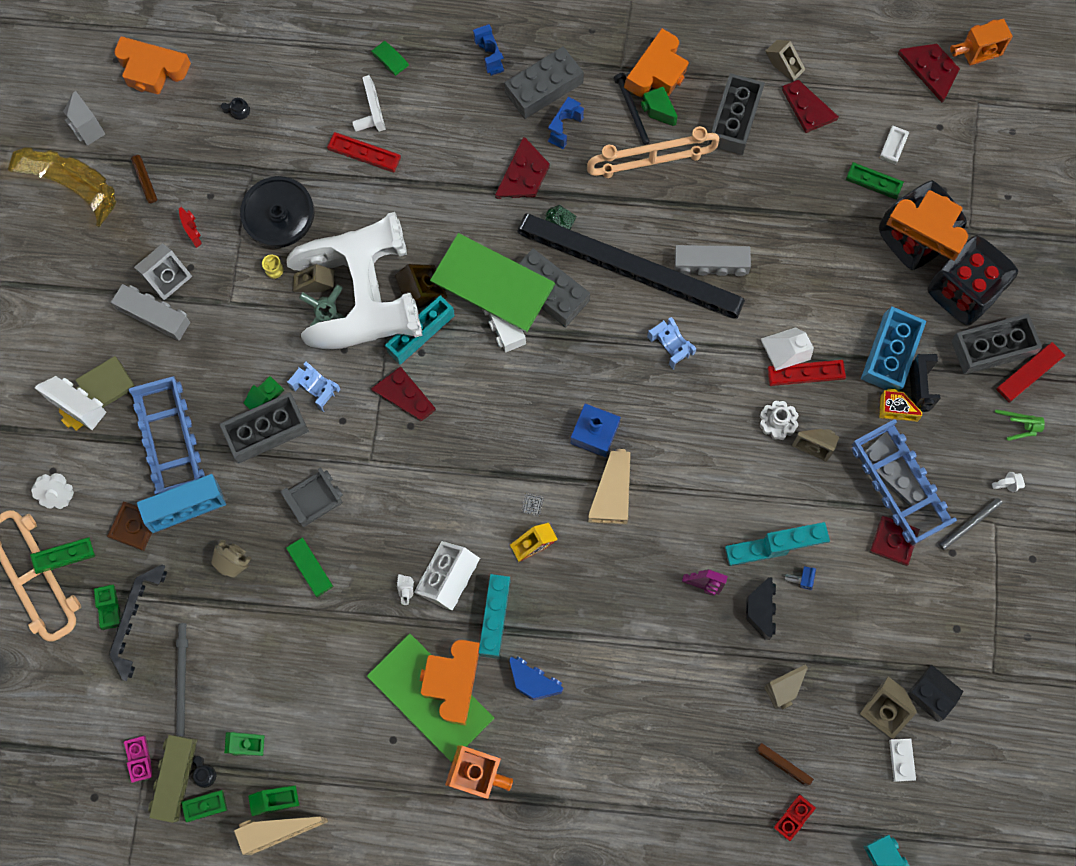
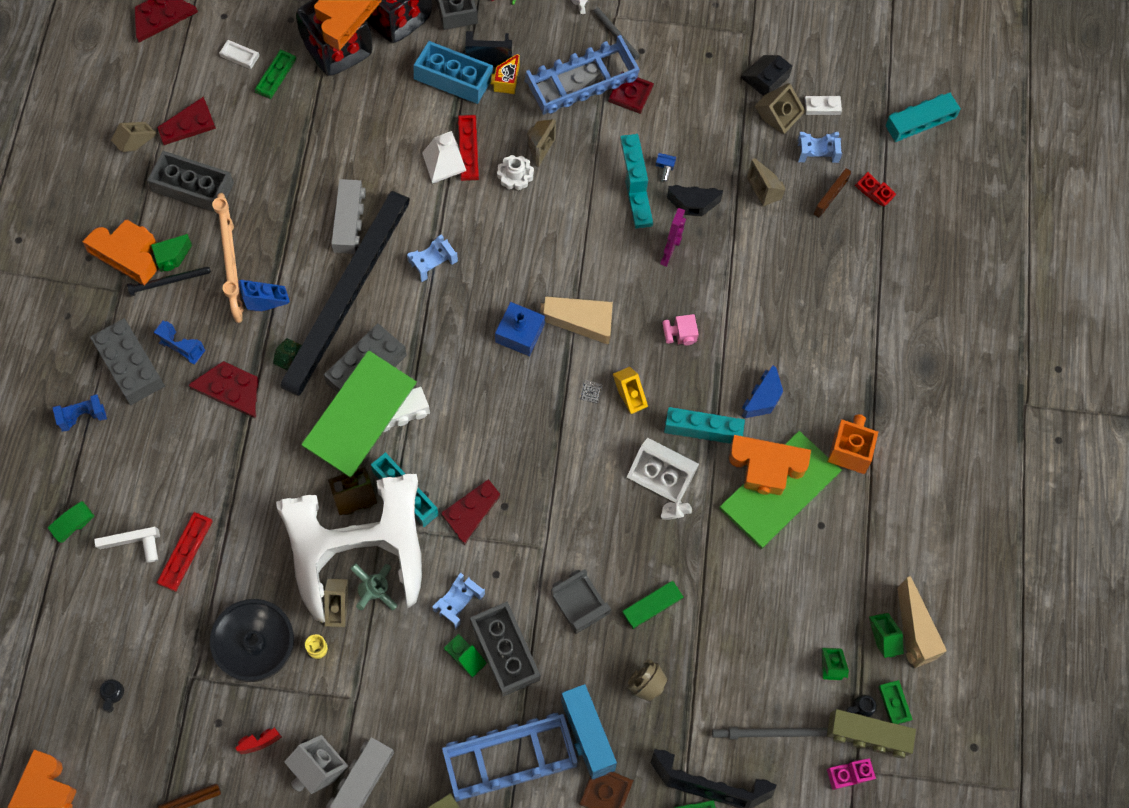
camera: 95 degrees left, 5 degrees down
none -> blue slope [238,280,290,311]
none -> bright pink brick [662,314,699,345]
none -> light blue piece [798,132,843,163]

